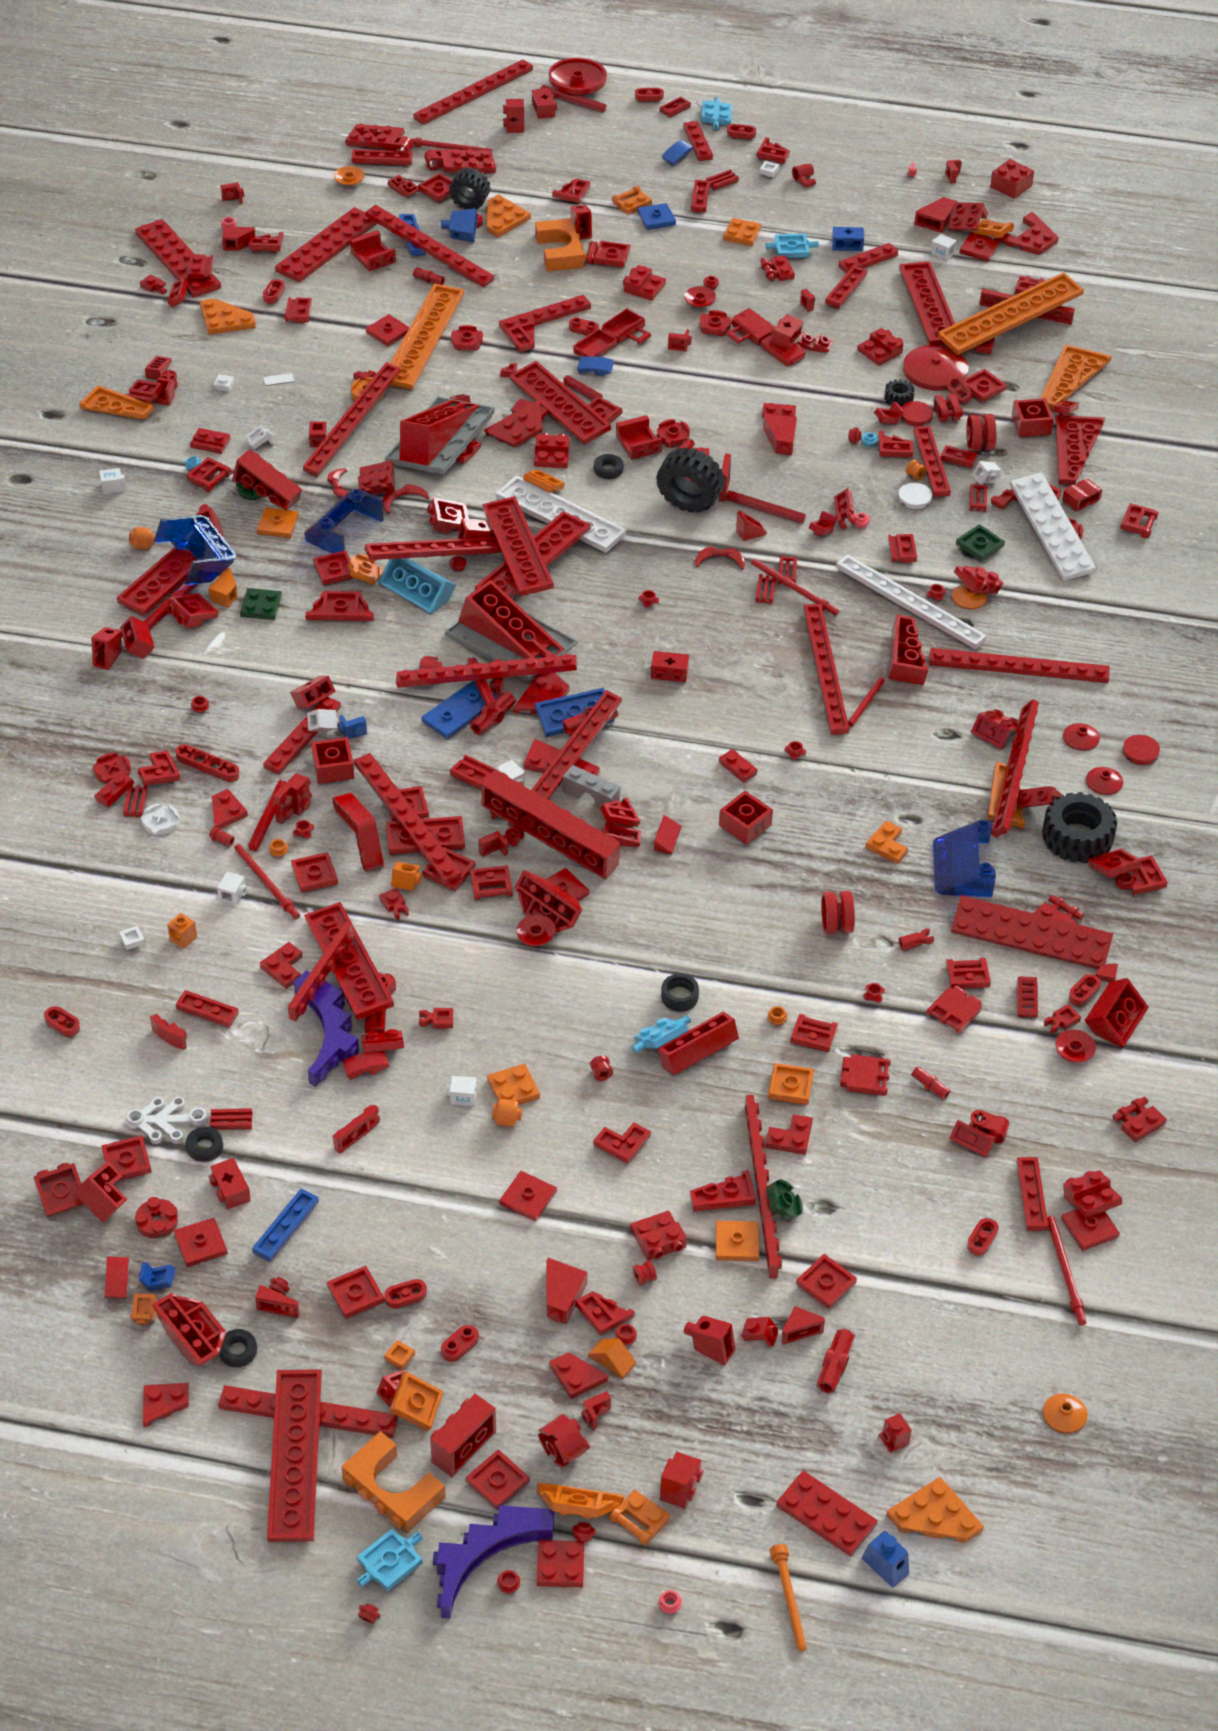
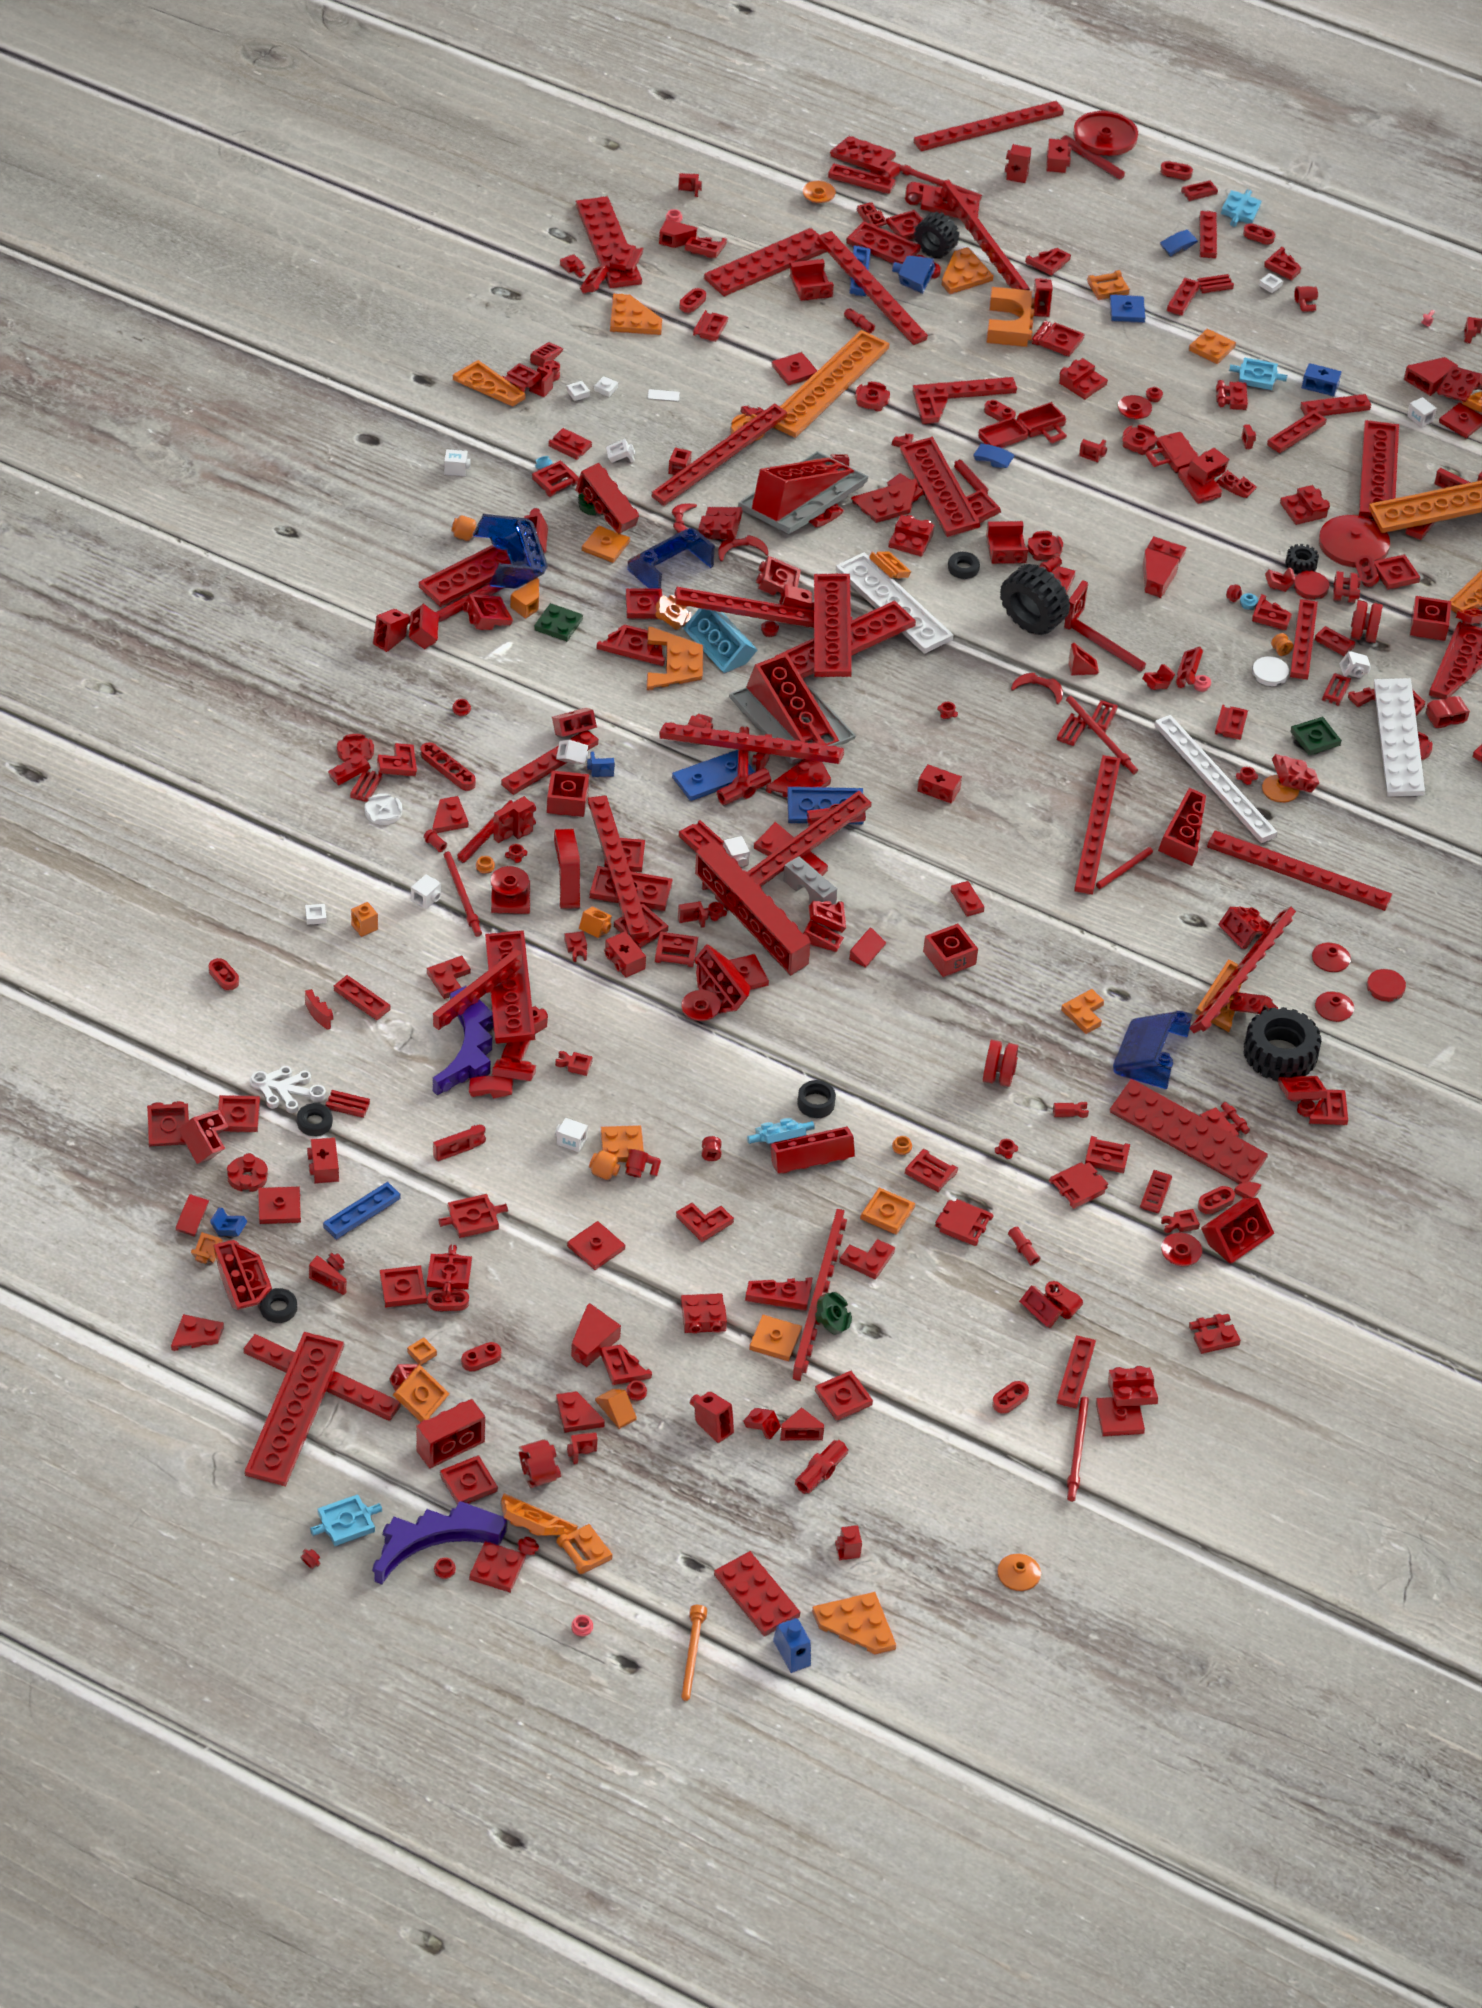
camera: 15 degrees right, 0 degrees up
orange arch [341,1431,446,1533] -> none
red wheel [632,1260,657,1286] -> none
red brick [660,1451,704,1509] -> none
red plate [784,741,806,759] -> none
none -> red plate [427,1244,472,1297]
none -> red plate [438,1194,508,1238]
none -> red dish [490,866,529,896]
none -> white plate [566,381,590,401]
none -> red brick [604,931,646,978]
none -> red piece [625,1149,661,1178]
none -> orange wing [647,626,703,690]
none -> red plate [846,221,921,264]
none -> red plate [941,179,1030,291]

